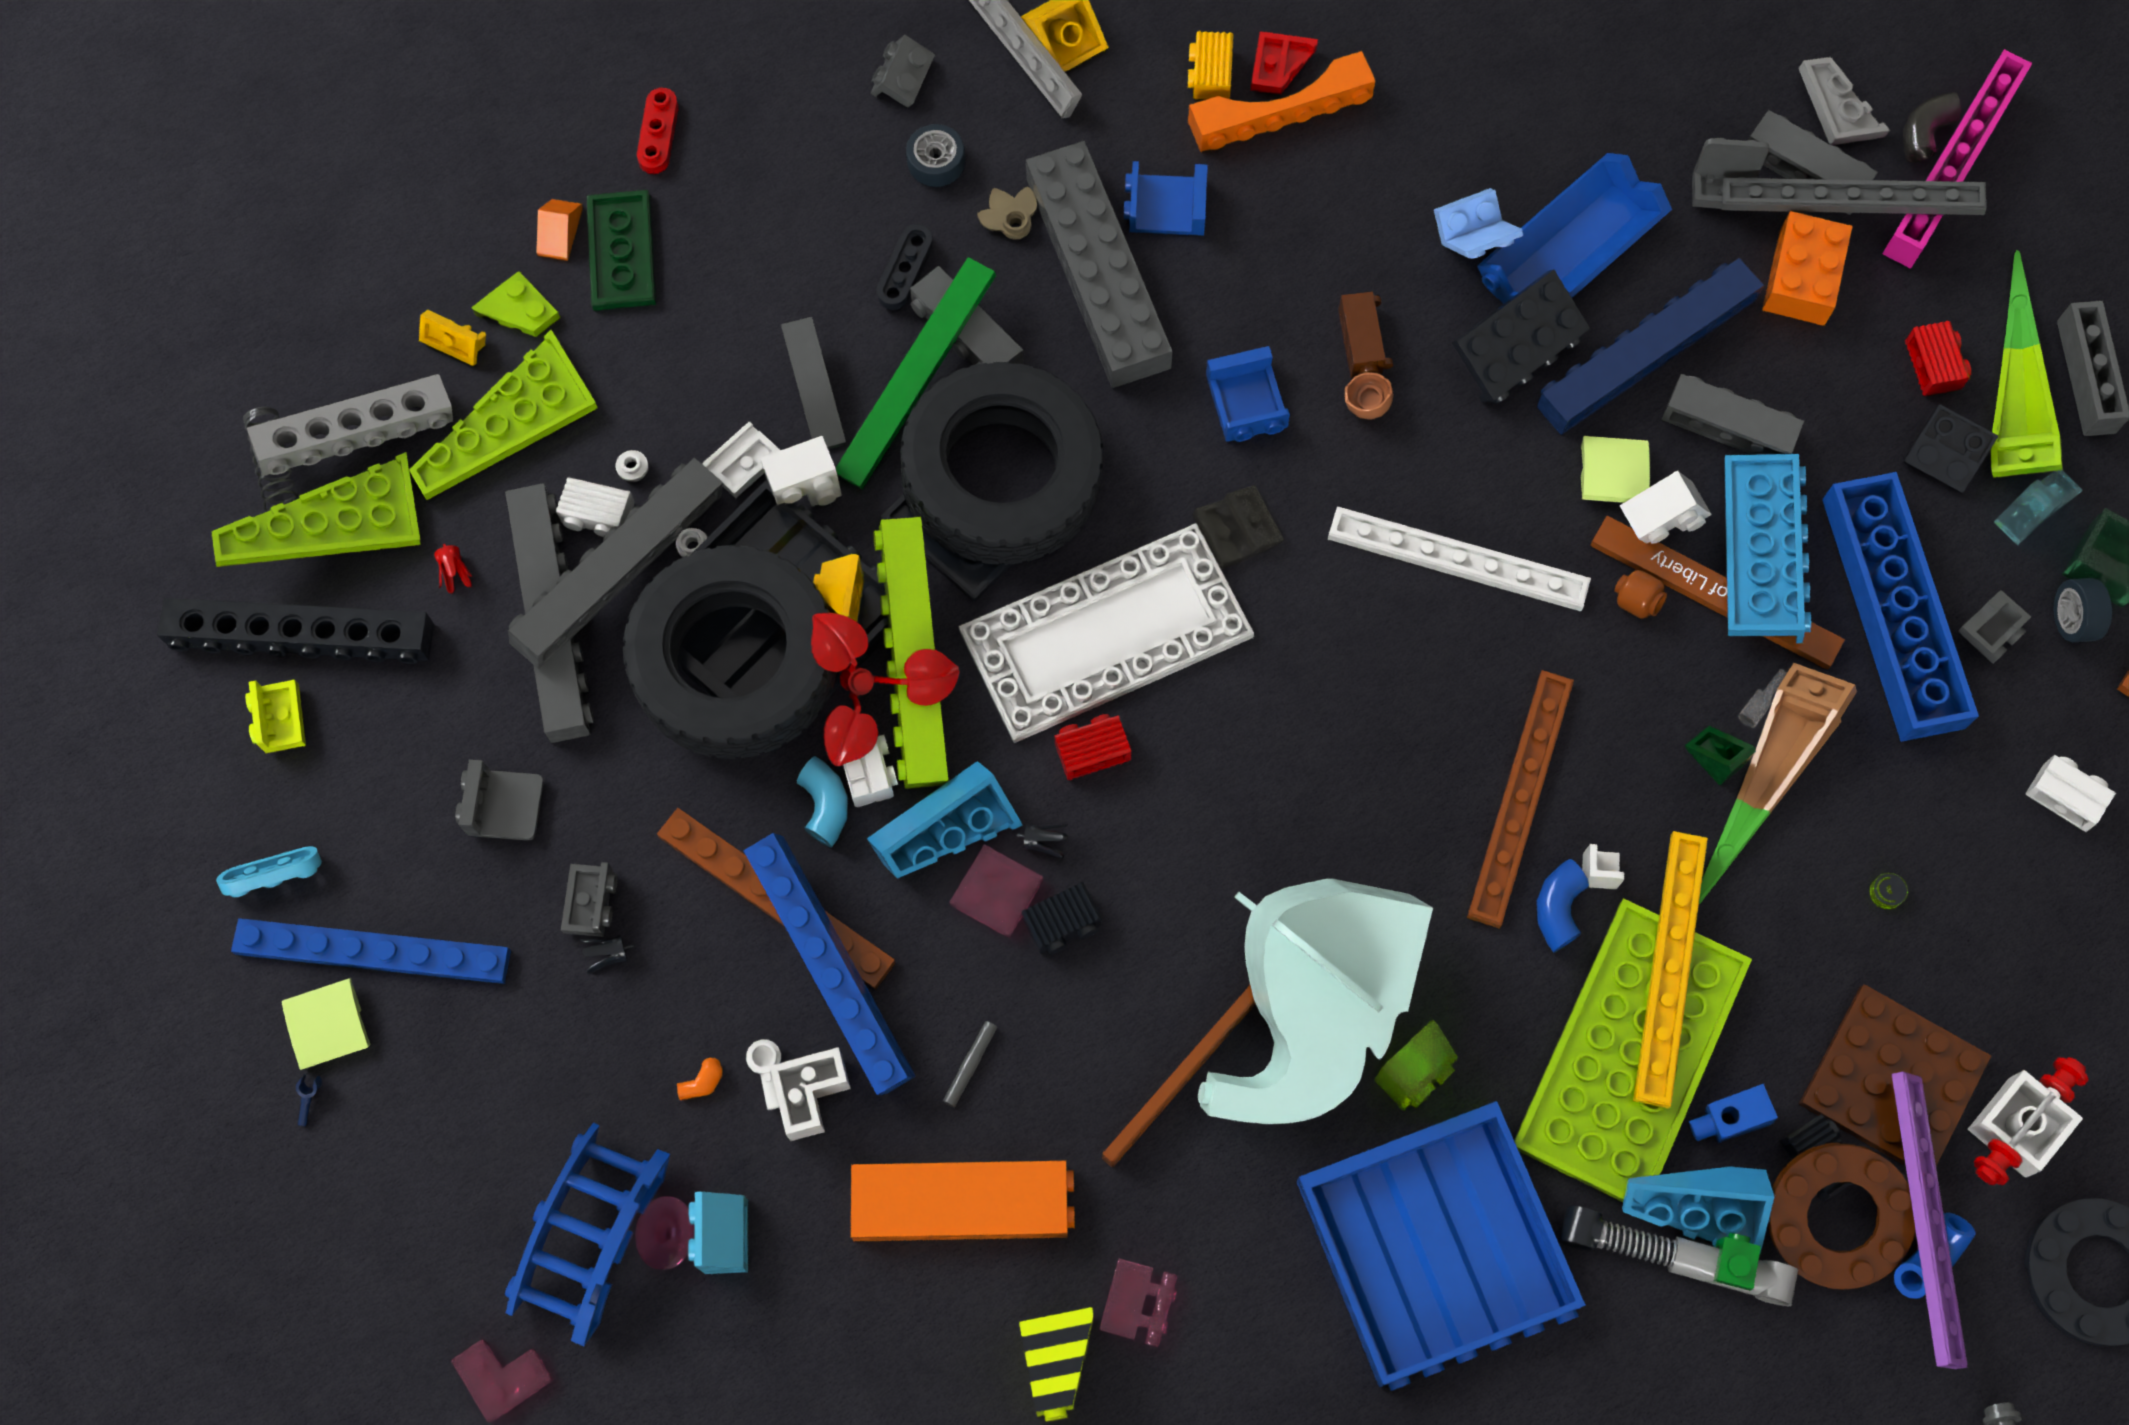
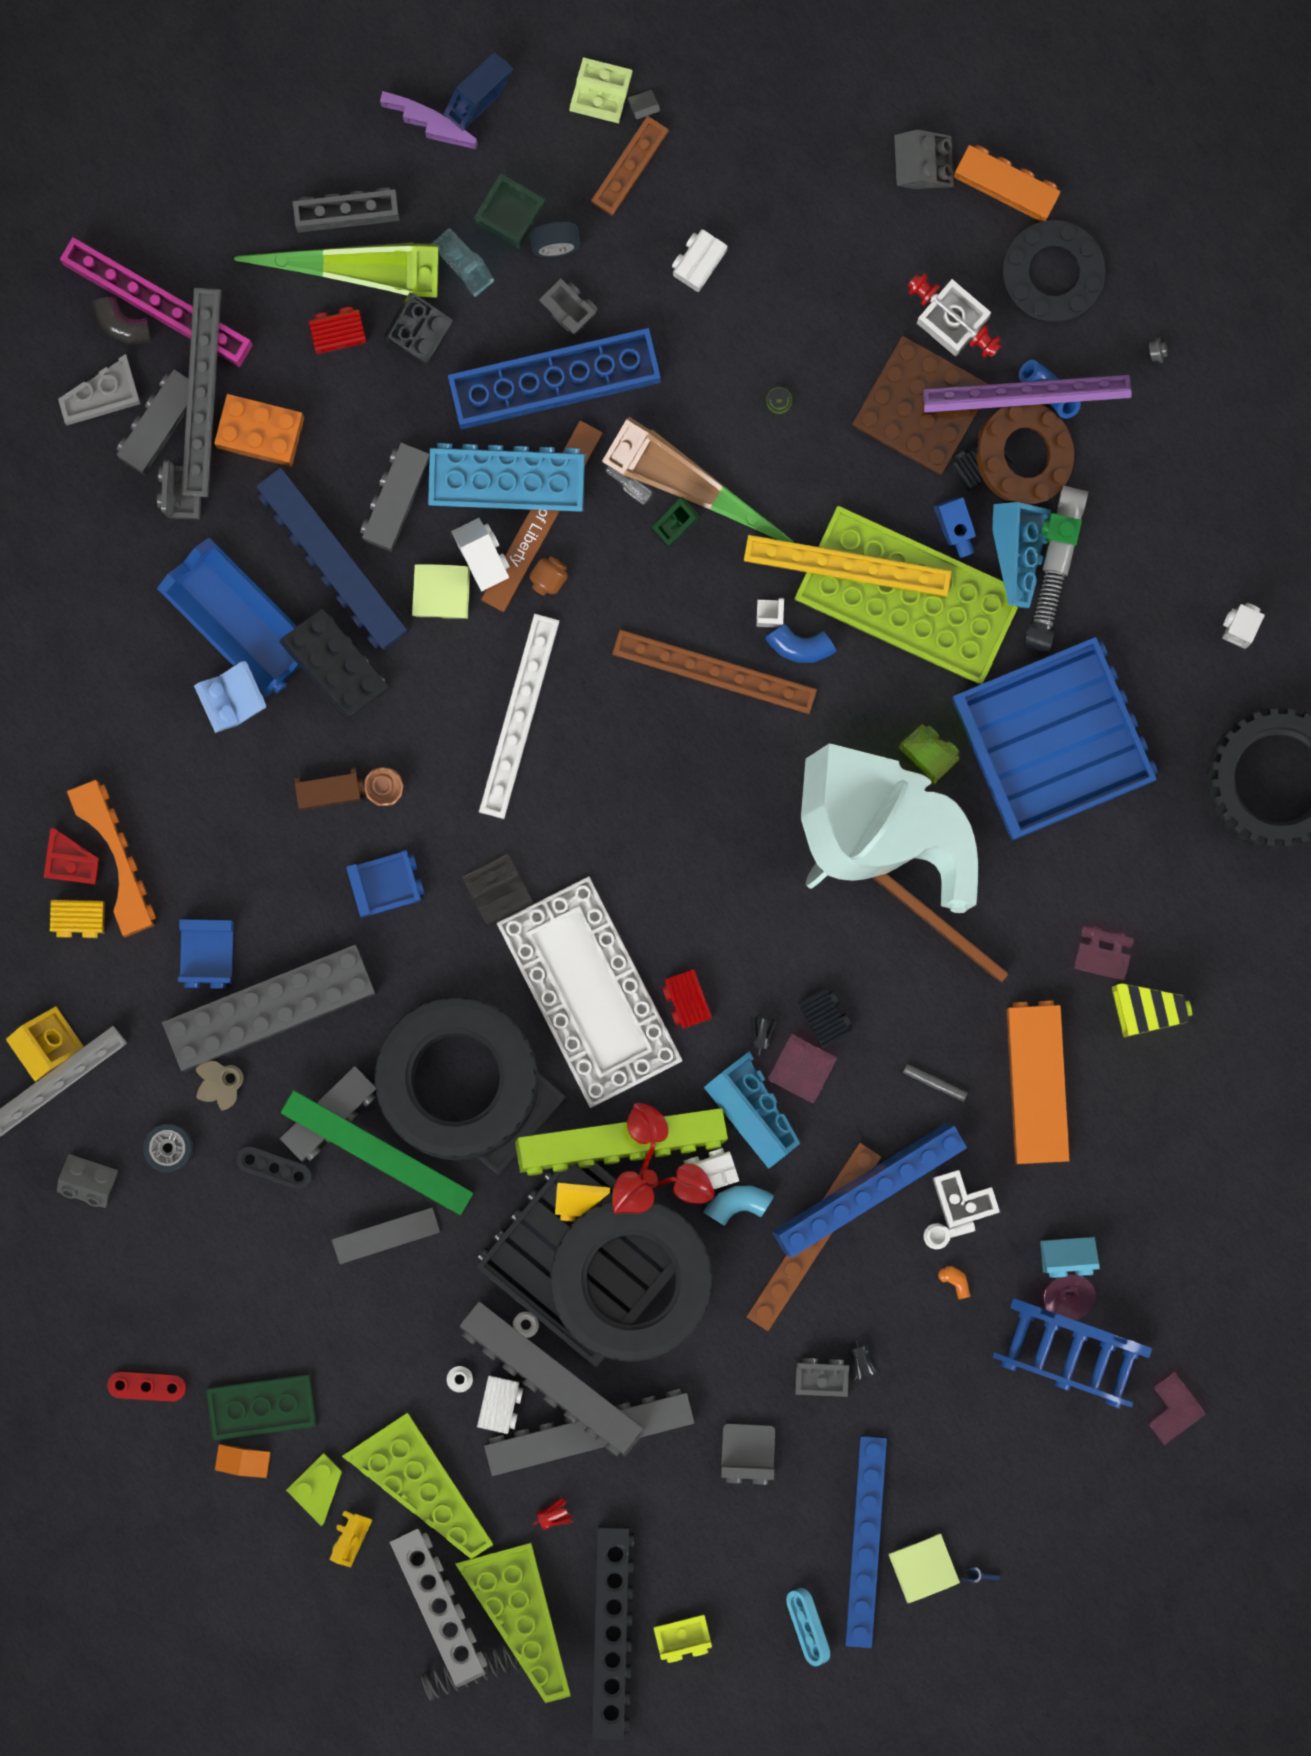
camera: 95 degrees left, 15 degrees up
white plate [702,422,781,498] -> none
white brick [760,436,842,507] -> none

